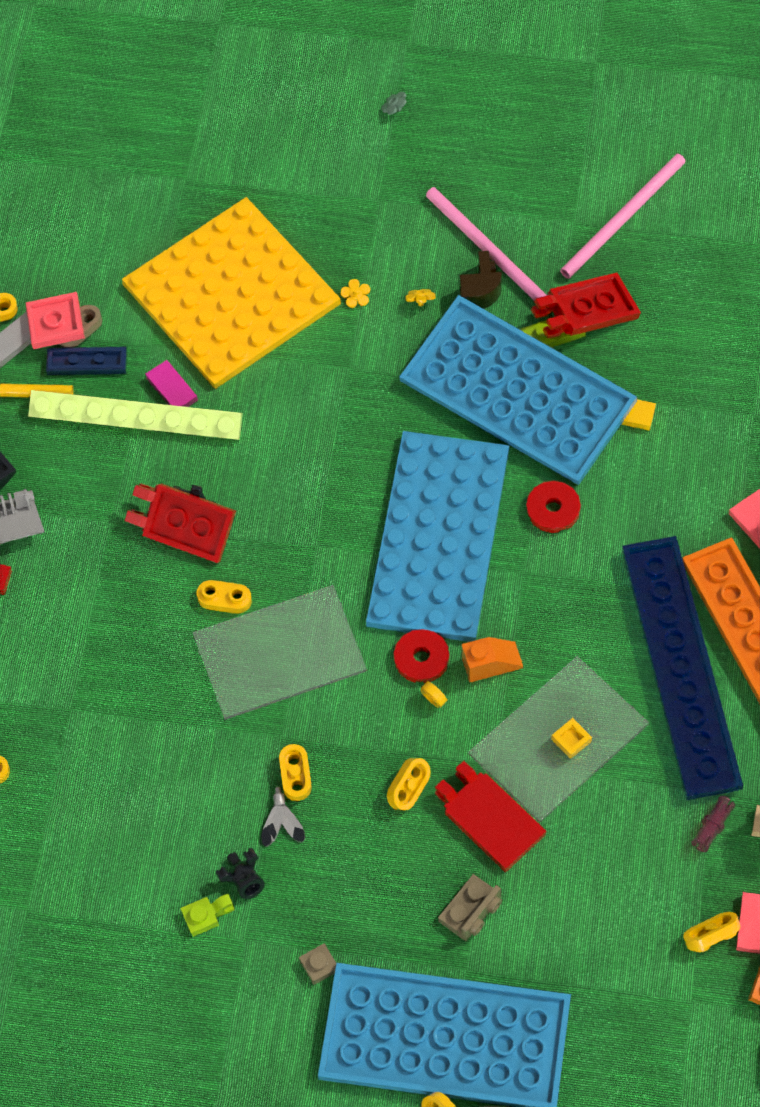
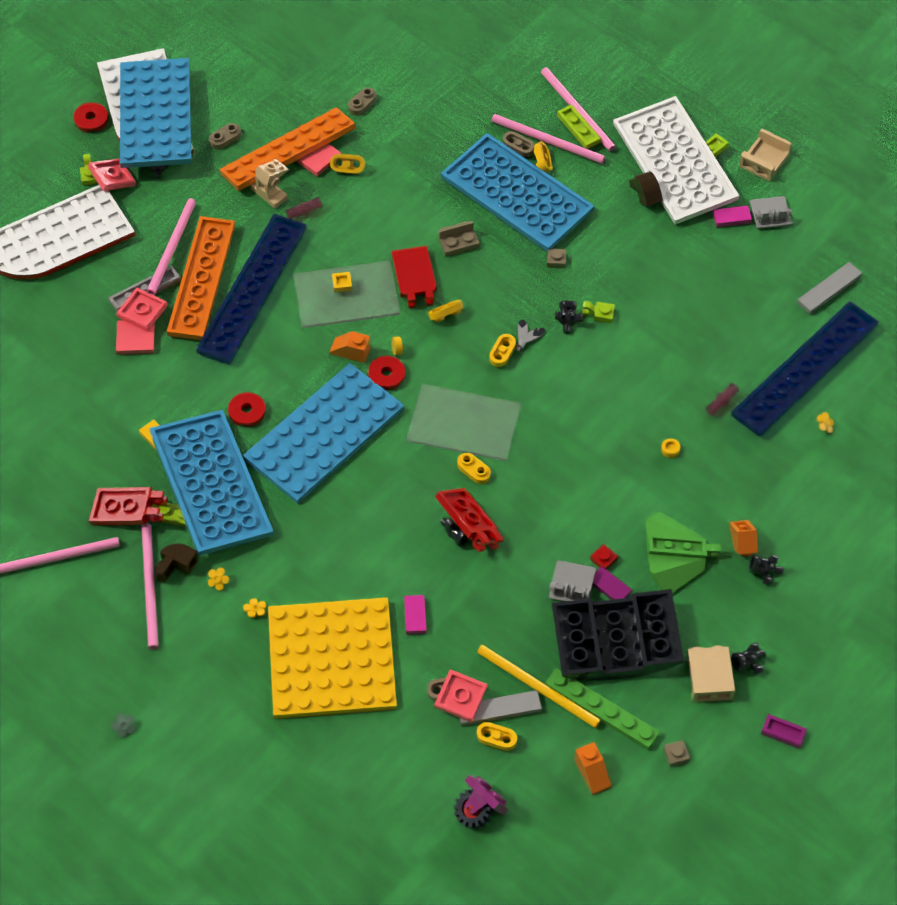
camera: 150 degrees left, 5 degrees down
yellowish green plate [28,390,243,440] -> none
dark blue tile [46,347,127,375] -> none

